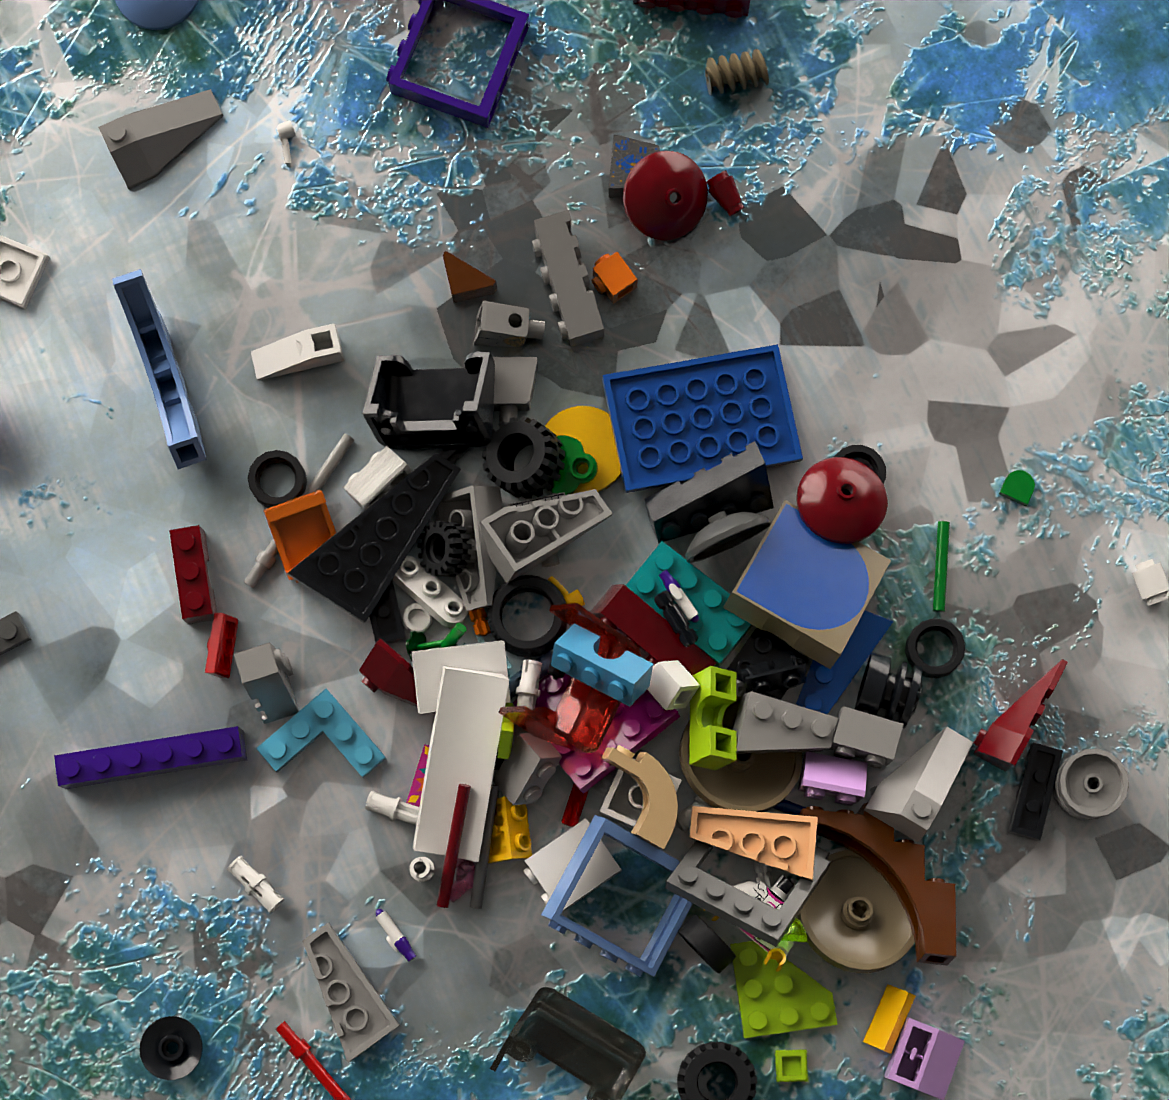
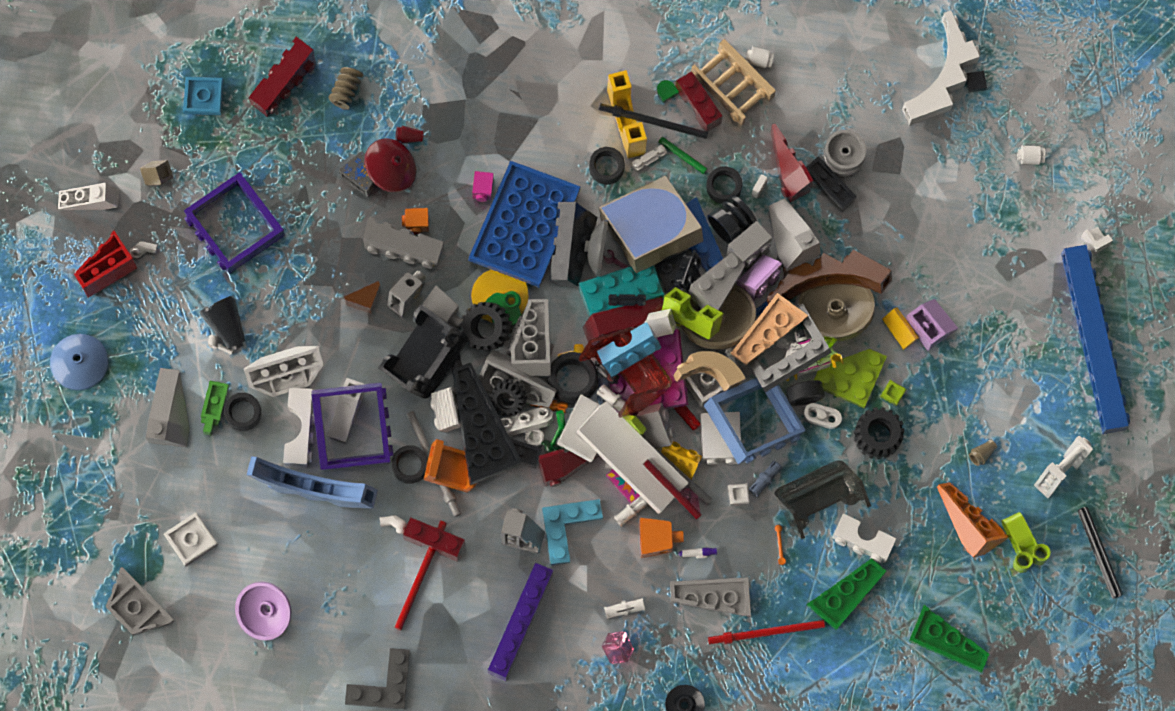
camera: 65 degrees left, 5 degrees down
red plate [205,612,239,678] -> none
white pin [410,857,435,882] -> none
white piece [659,570,699,623] -> none
dark red dish [796,457,888,544] -> none
none -> black cone [199,295,246,351]
none -> bright green hinge [201,381,229,436]
none -> black tyre [224,393,262,431]
none -> white wedge [244,346,324,397]
none -> white arch [283,388,315,469]
none -> dark purple window [311,383,394,470]
none -> white arm [379,515,407,534]
none -> red bar [394,520,447,631]
none -> dark pink brick [472,171,494,202]
none -> black bar [598,103,708,139]
none -> clear pink panel [601,631,634,664]
none -> clear pink hand [603,249,628,269]
none -> yellow arch [607,70,647,159]
none -> white axle [632,145,667,171]
none -> orange torso [639,518,684,558]
none -> dark red arch [675,71,723,132]
none -> tan fence [691,39,776,125]
none -> white tile [728,483,750,505]
none -> sand blue pin [749,460,783,497]
none -> white tile [751,174,767,199]
none -> orange hinge [775,525,786,565]
none -> white plate [803,403,842,429]

